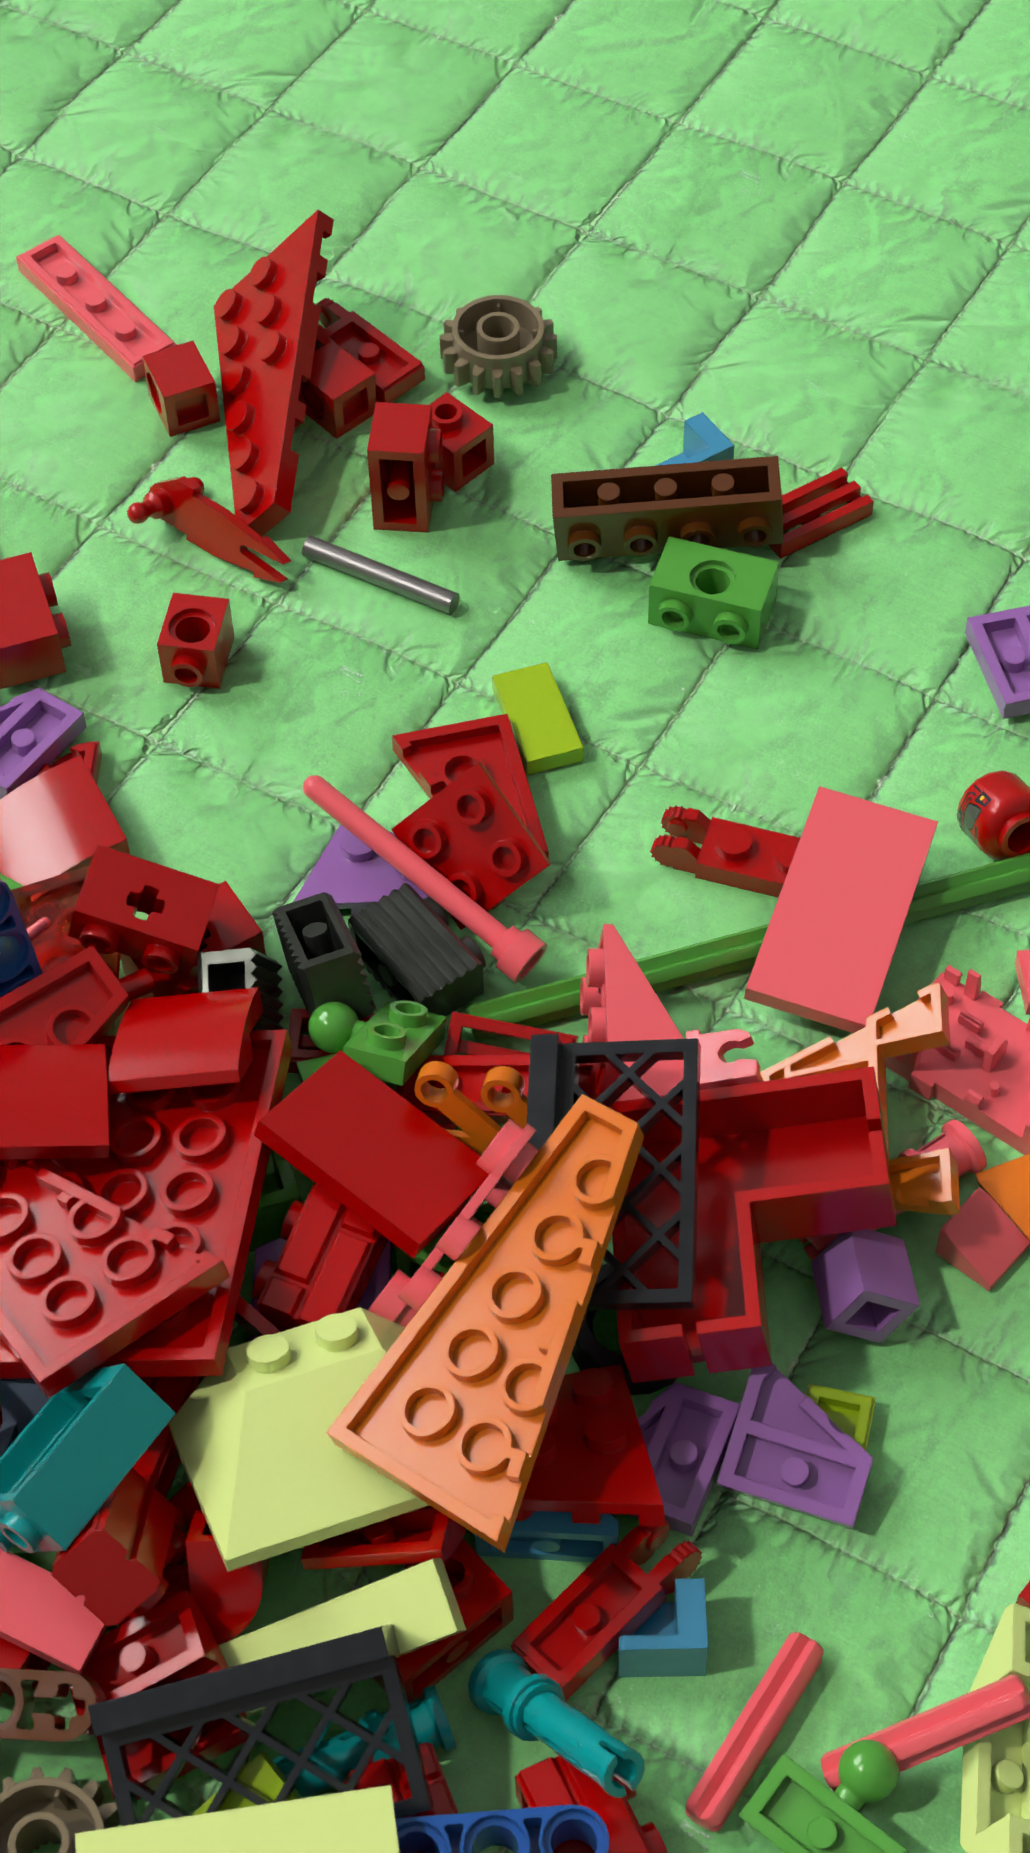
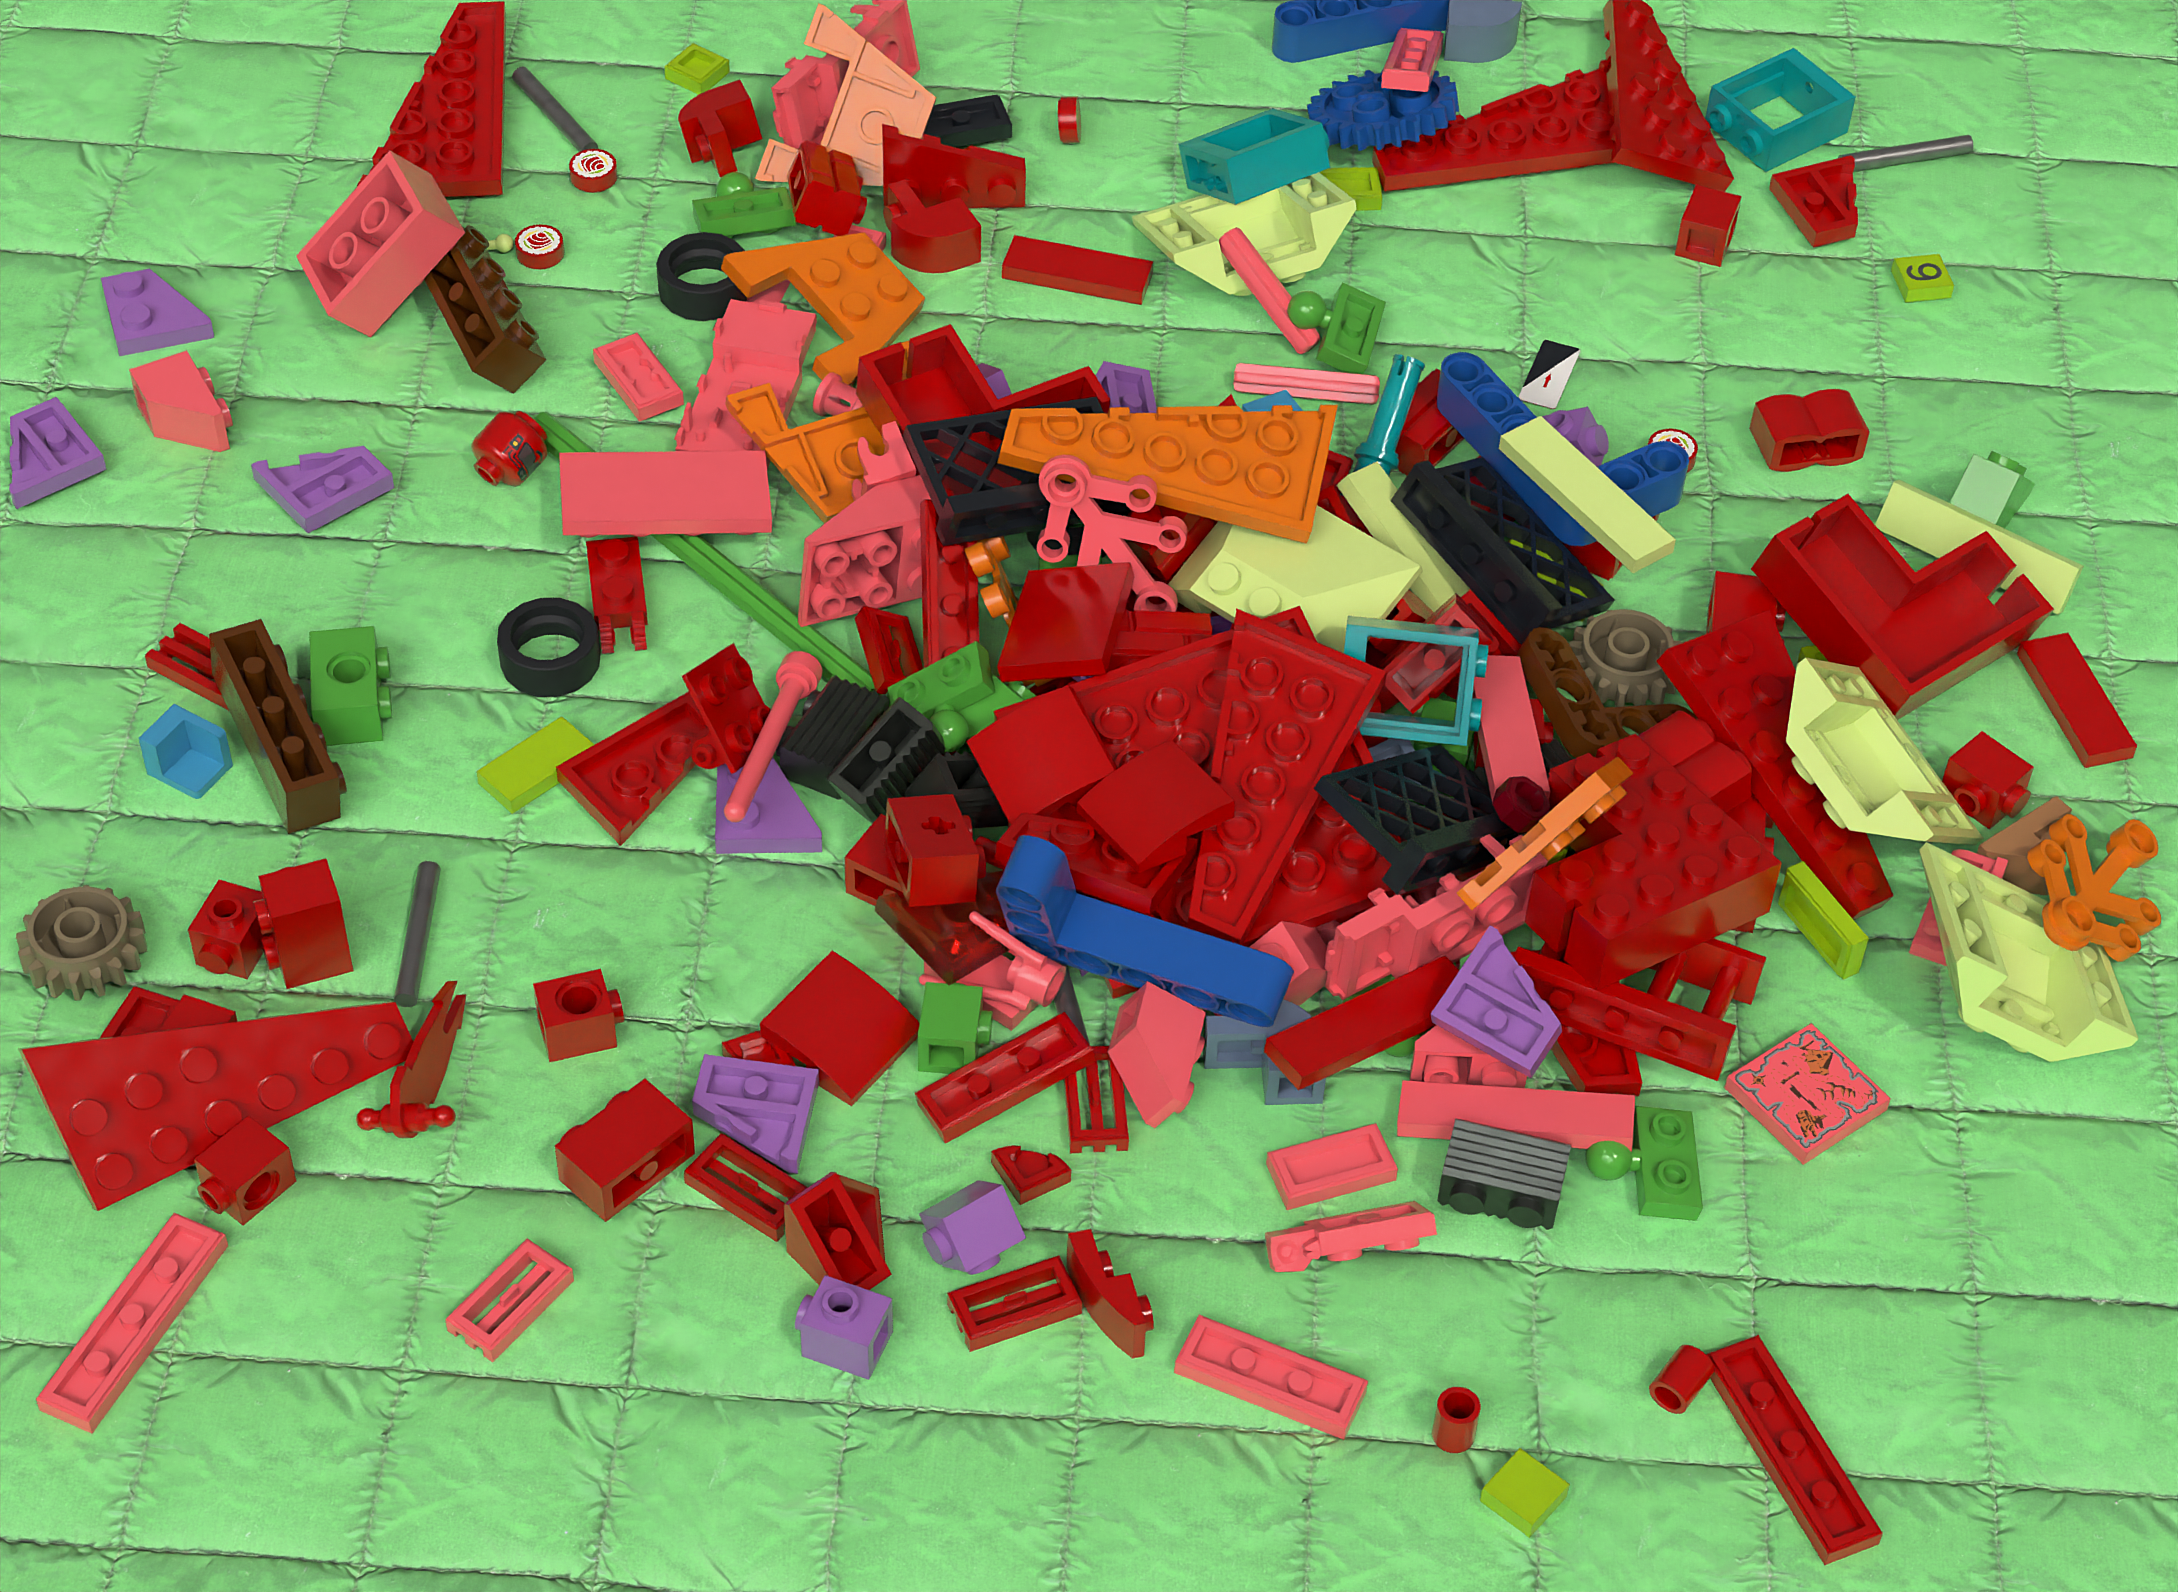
camera: 120 degrees left, 5 degrees down
none -> black tyre [497,598,600,697]

